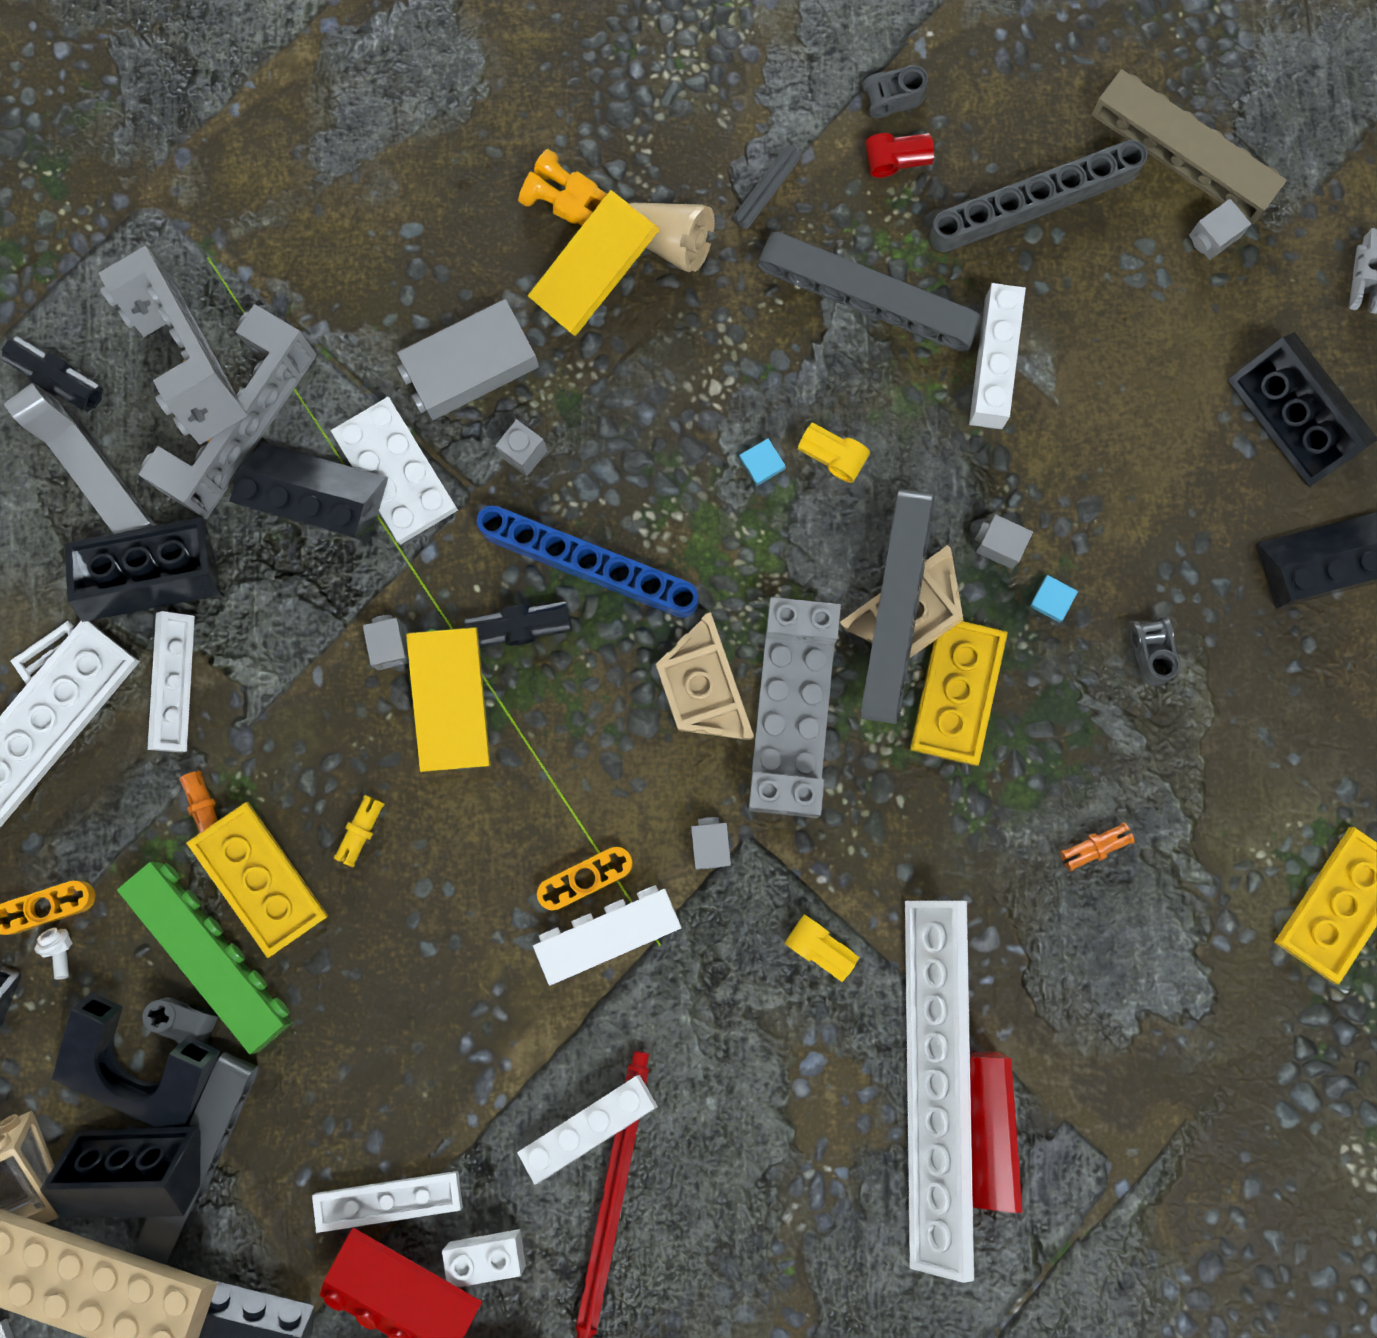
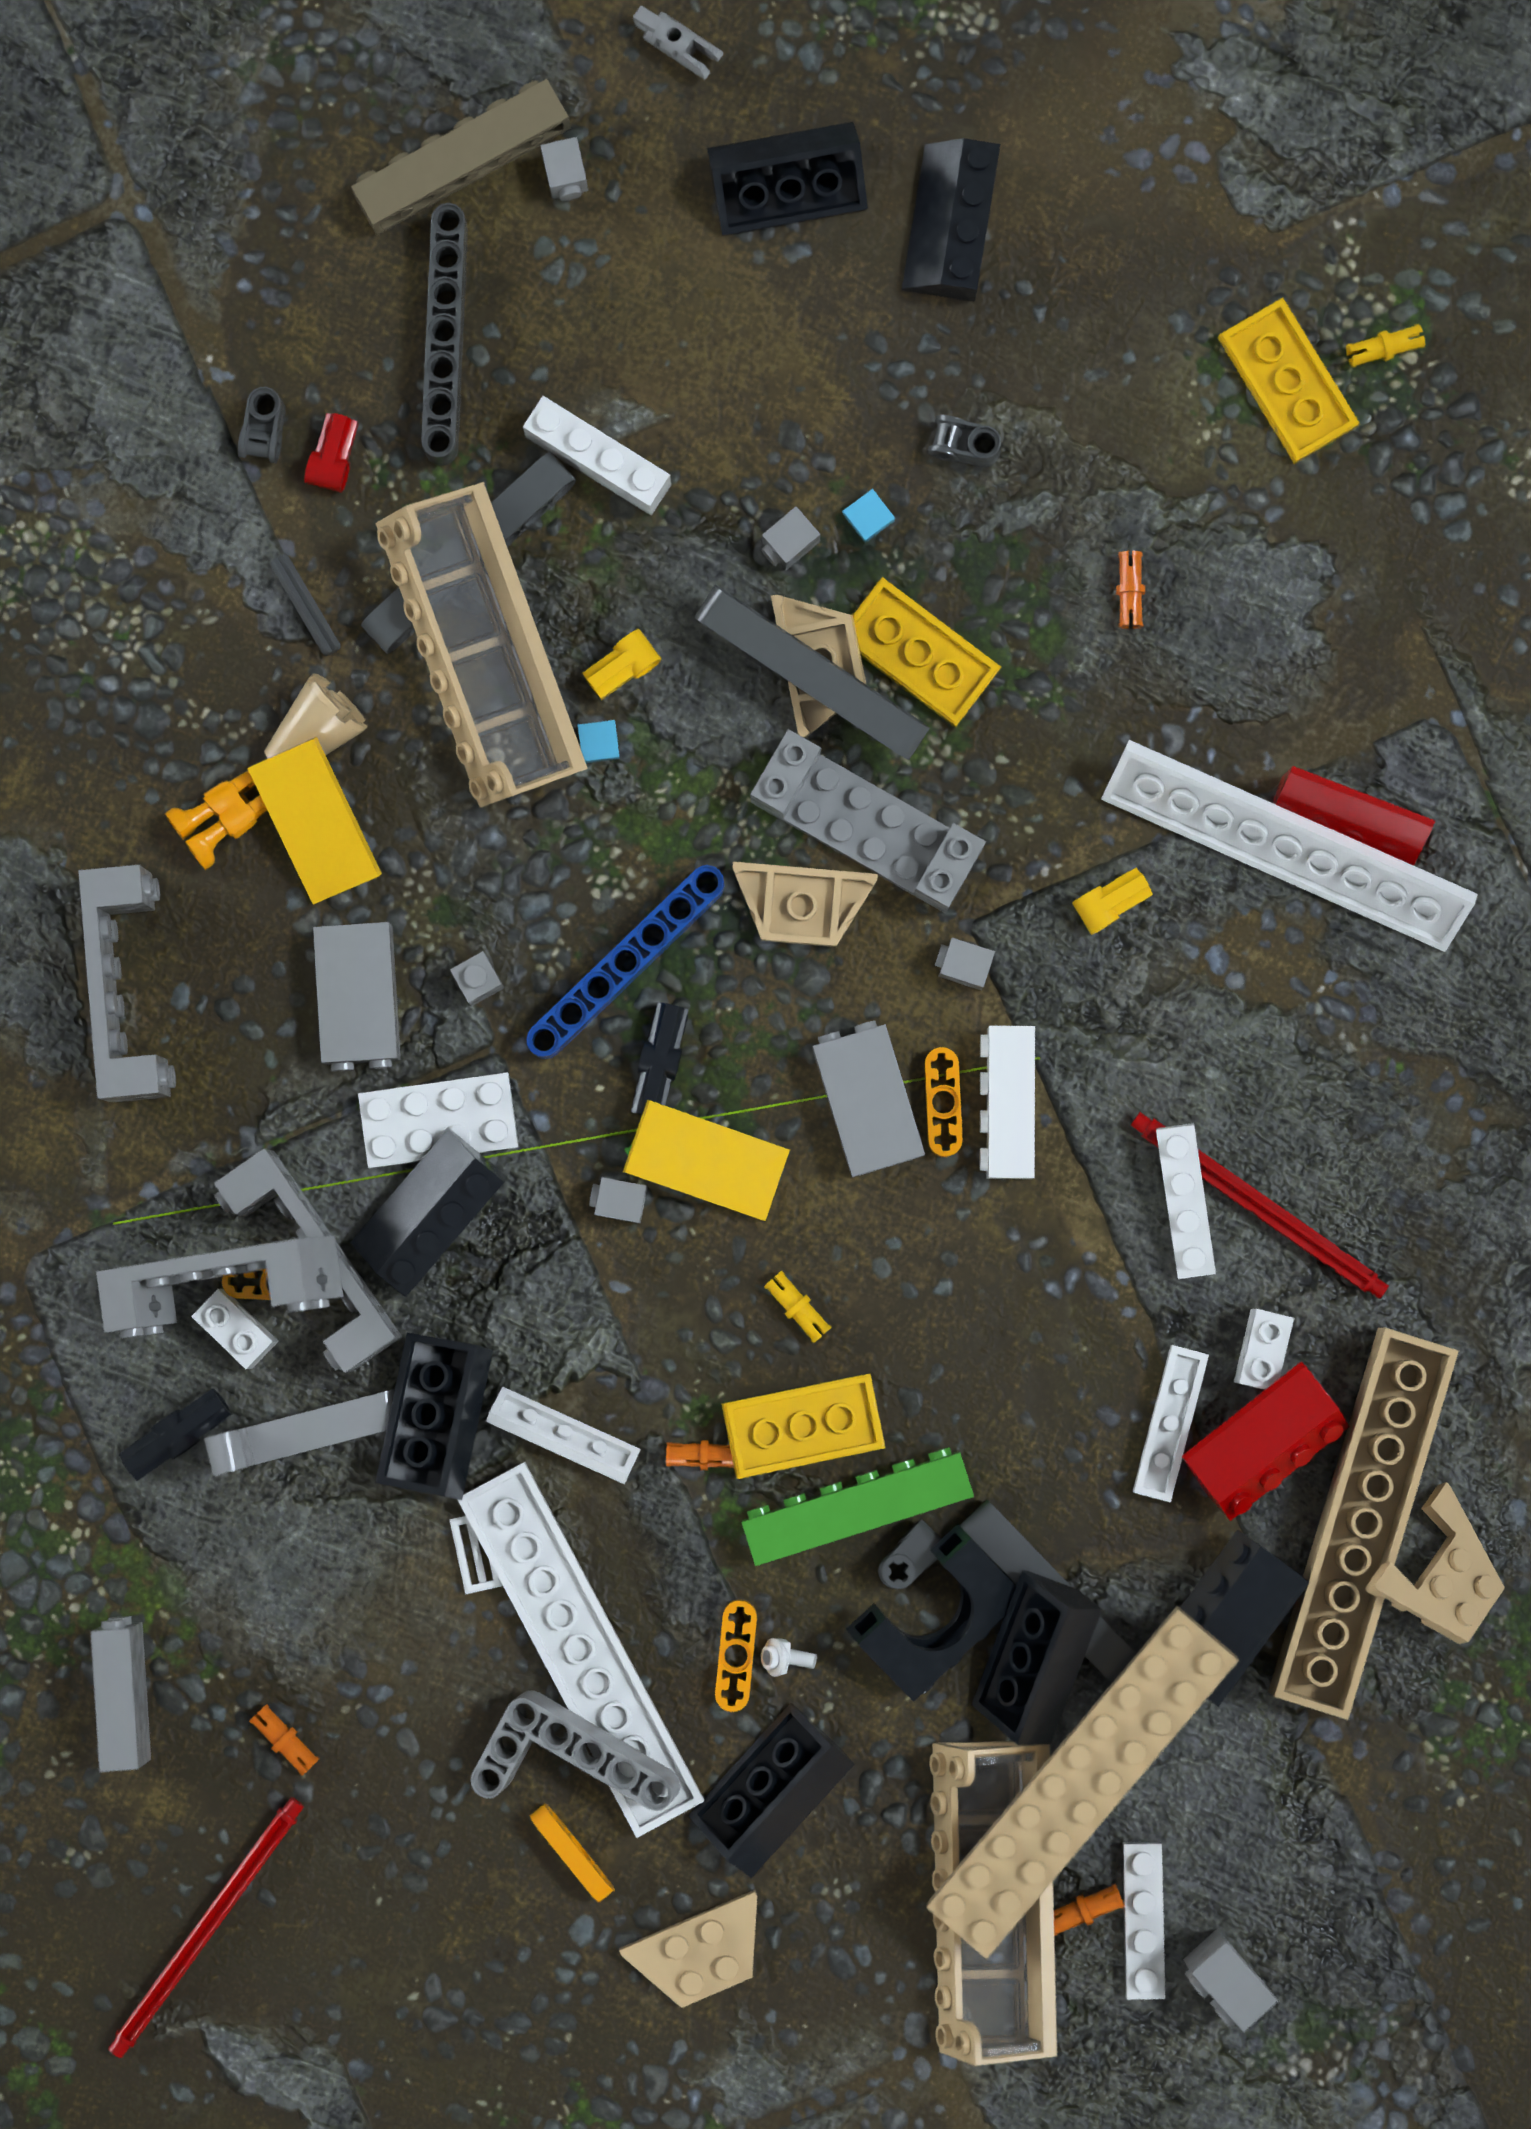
camera: 70 degrees left, 5 degrees up
none -> light grey plate [78,865,176,1103]
none -> white brick [191,1289,279,1369]
none -> window [376,482,588,808]
none -> light grey brick [812,1020,925,1178]

